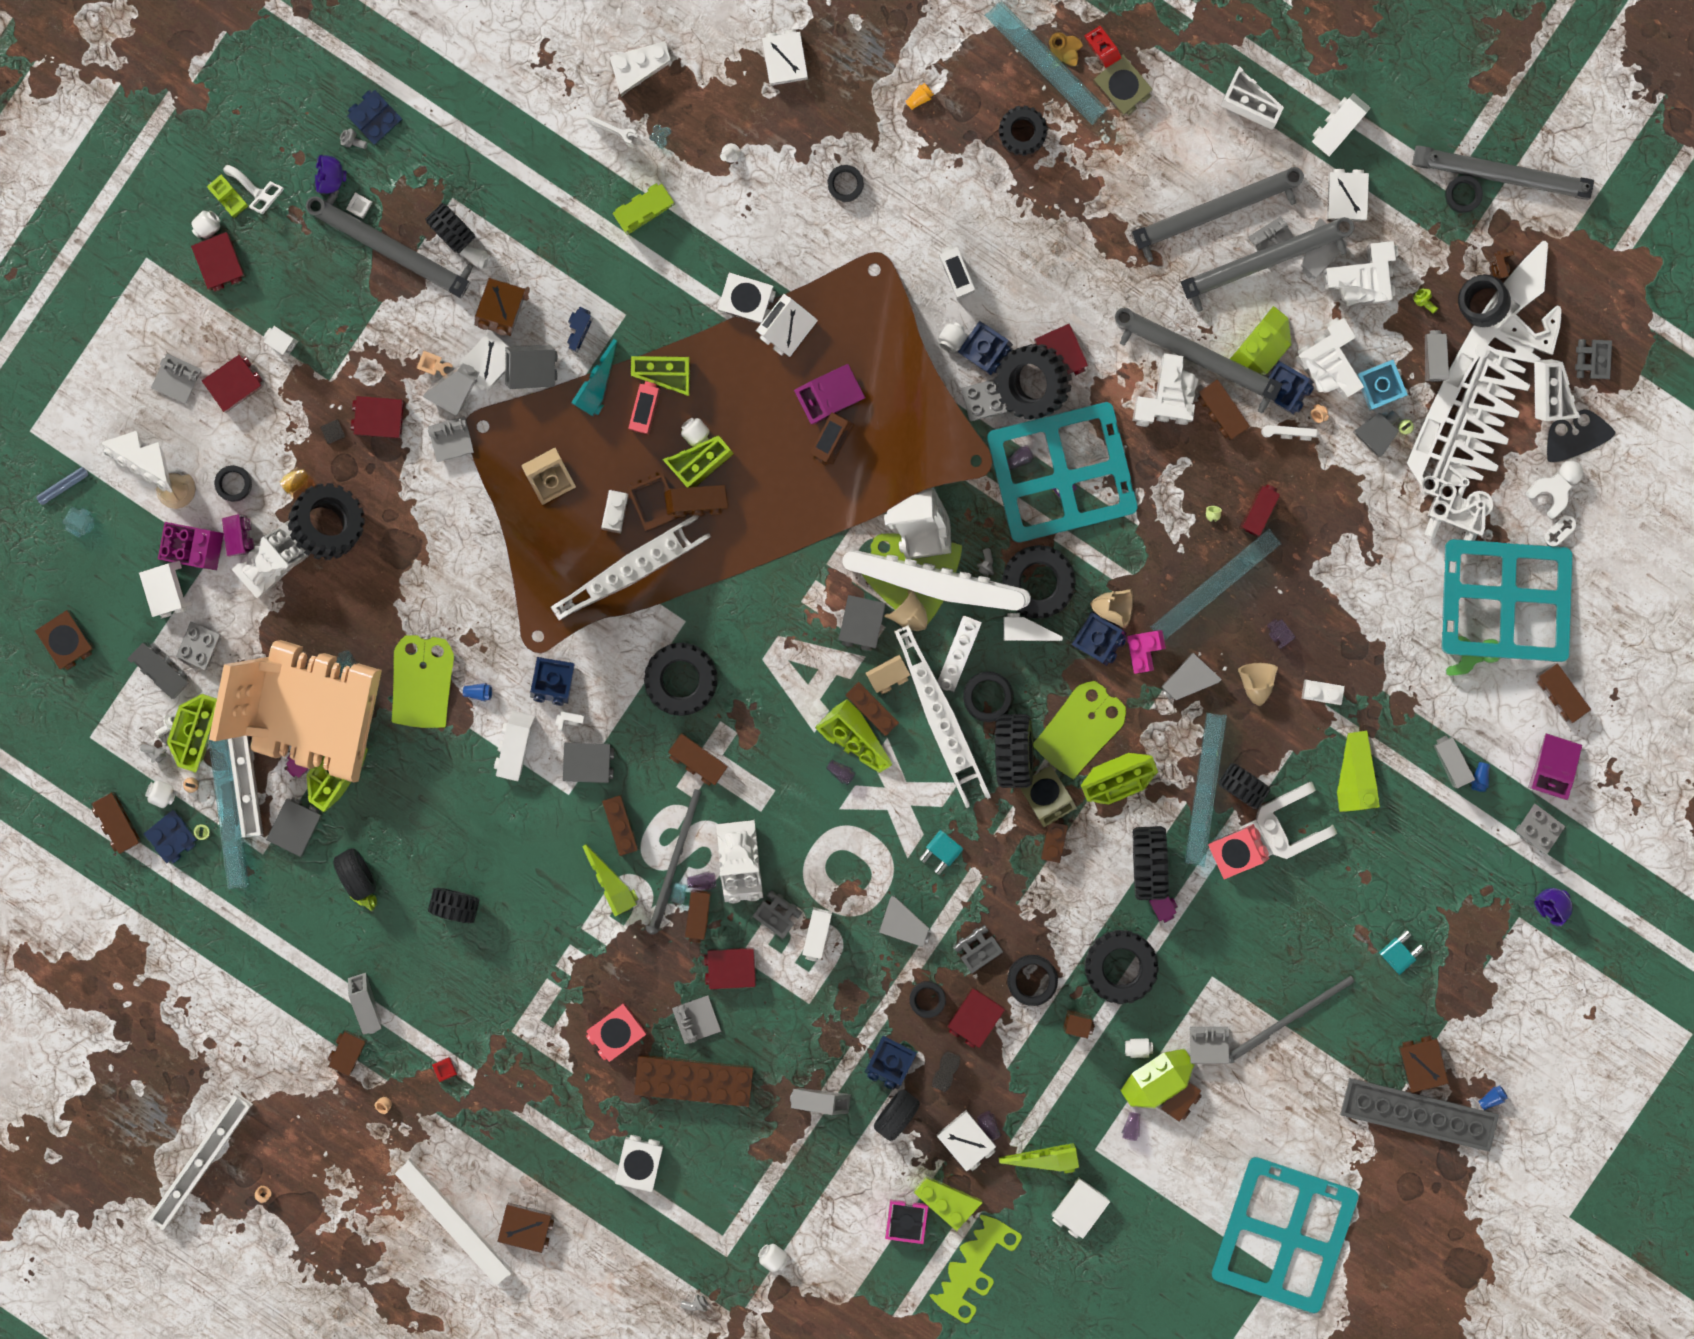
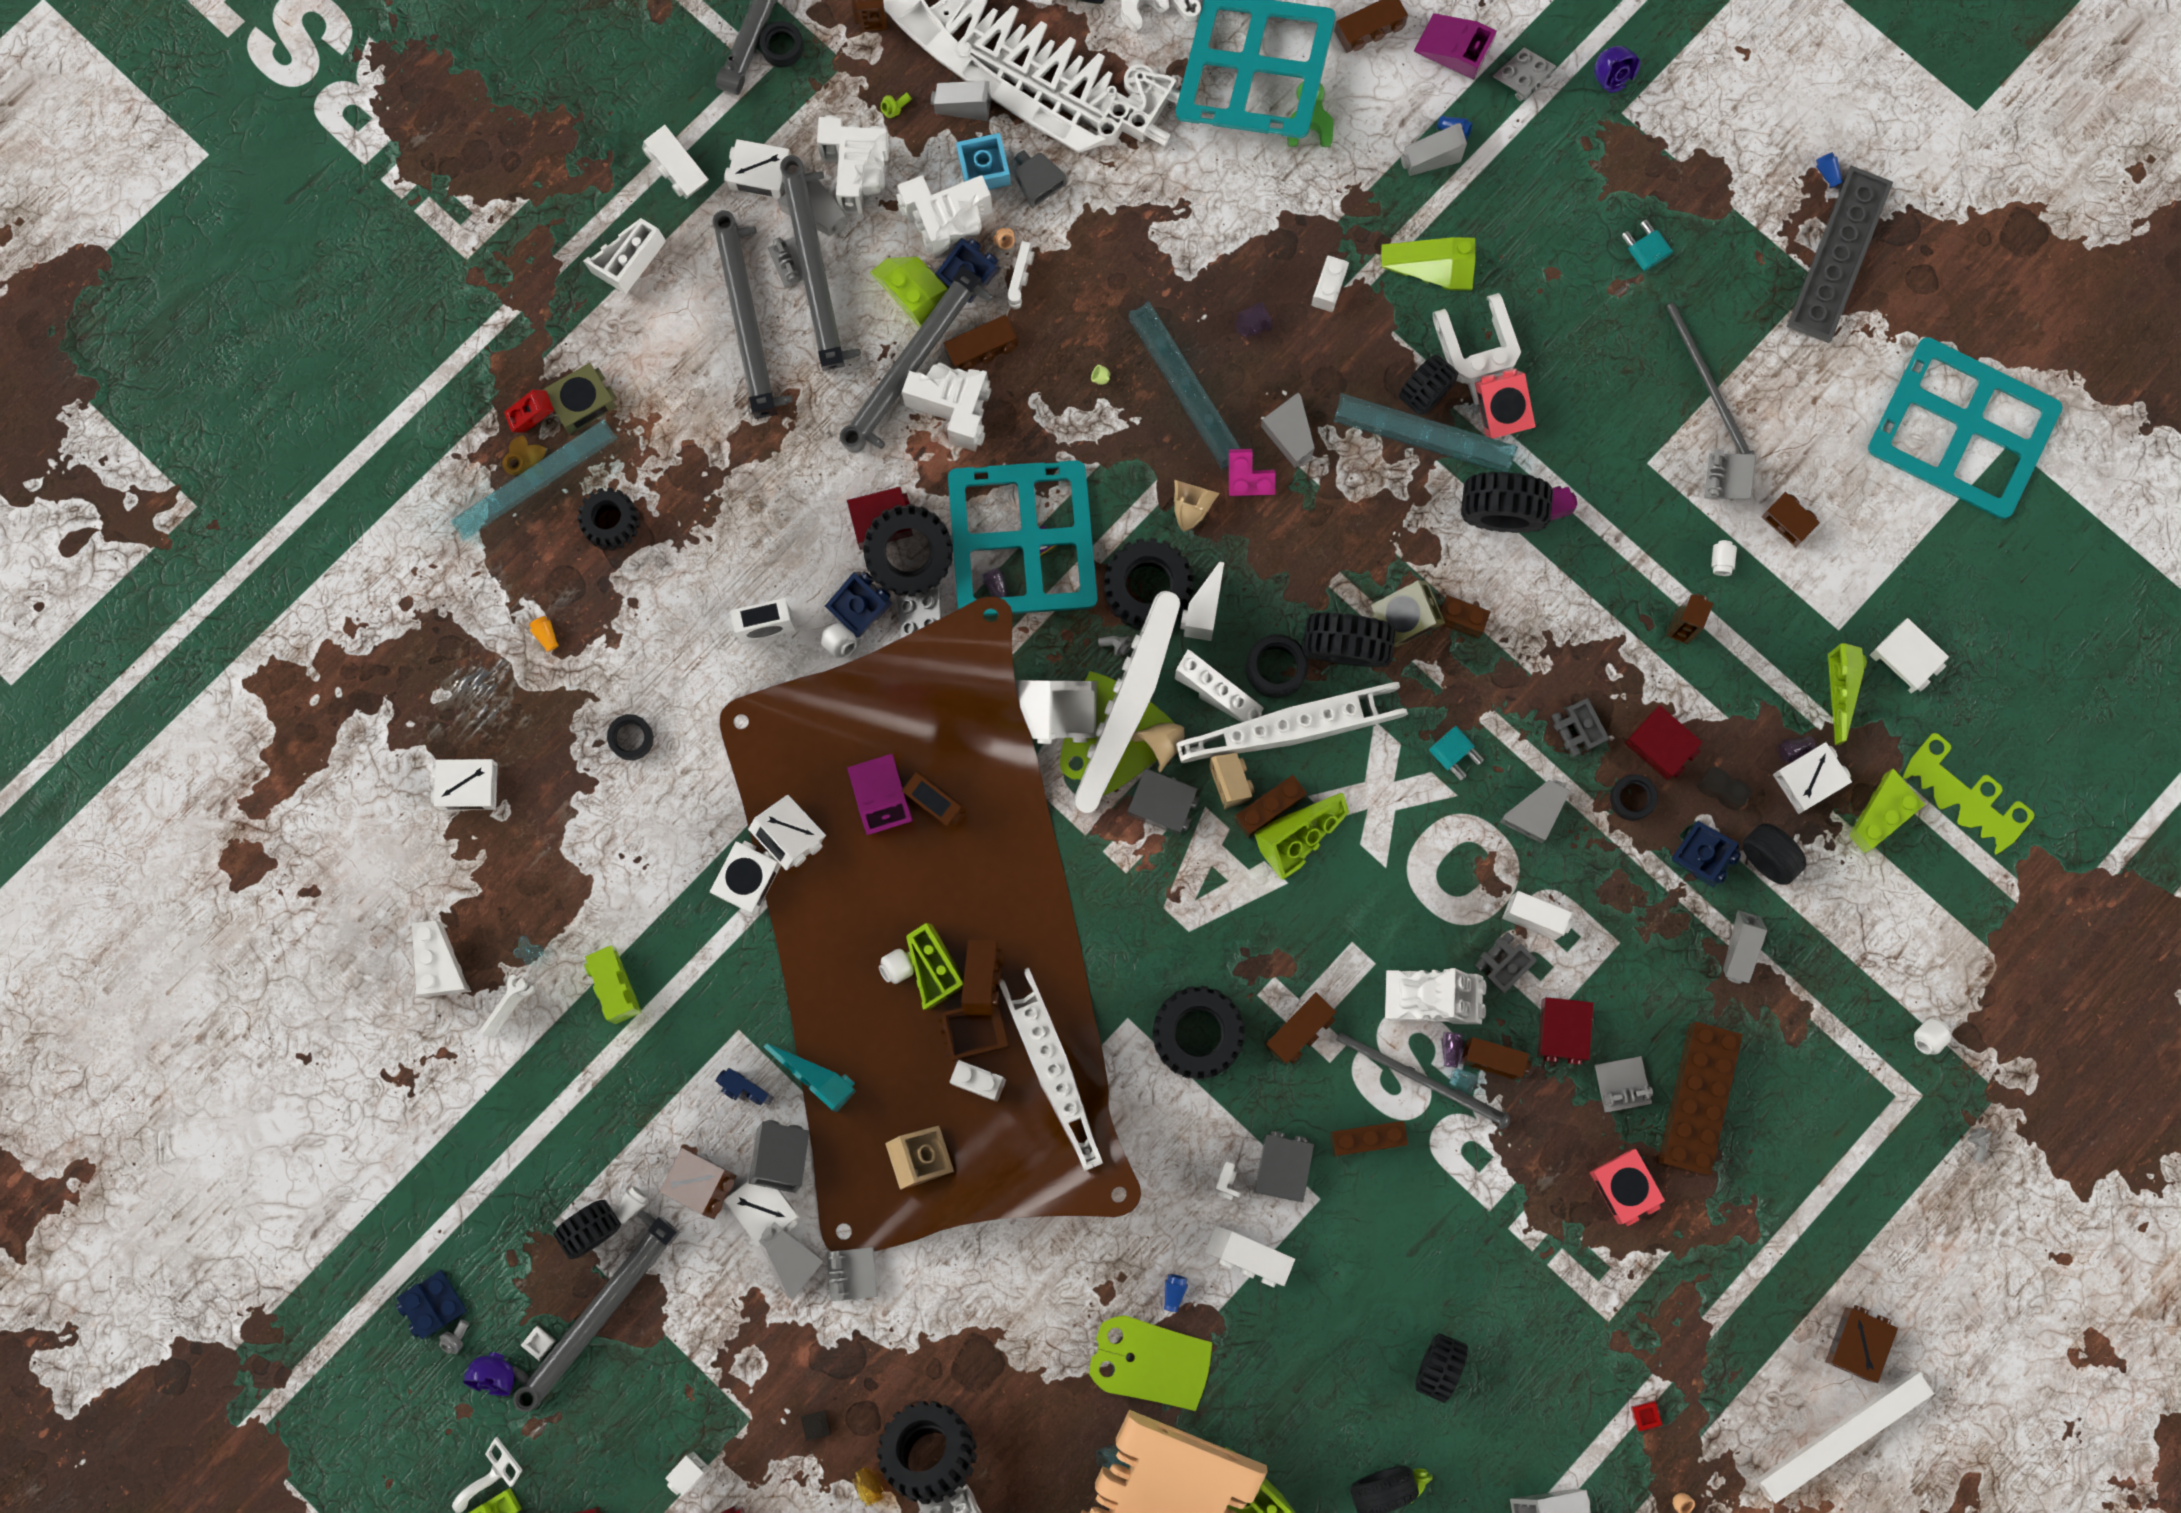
camera: 80 degrees left, 10 degrees down
dark red brick [351,396,404,439] -> none
light nougat plate [417,350,453,376] -> none
dark blue plate [530,657,575,706] -> none
lime wedge [582,844,639,916] -> none
white brick [615,1135,663,1192] -> none
brick [628,381,661,435] -> none
lime wedge [631,356,690,396] -> none
white plate [720,143,741,163] -> none
clear purple cone [826,759,856,785] -> none
black piece [885,1199,928,1244] -> none
black tyre [1007,955,1058,1006] -> none
lime piece [1033,681,1126,780] -> none
dark blue plate [1072,612,1127,666] -> none
lime wedge [1081,753,1158,805] -> none
black tyre [1084,930,1159,1004] -> none
lime wedge [1120,1049,1195,1108] -> none
clear purple cone [1121,1112,1141,1141] -> none
tan helmet [1238,663,1278,706] -> none
dark red brick [1240,484,1280,537] -> none
yellowish green hinge [1398,419,1414,435] -> none
reddish brown brick [1398,1035,1449,1093] -> none
black tyre [1458,274,1511,327] -> none

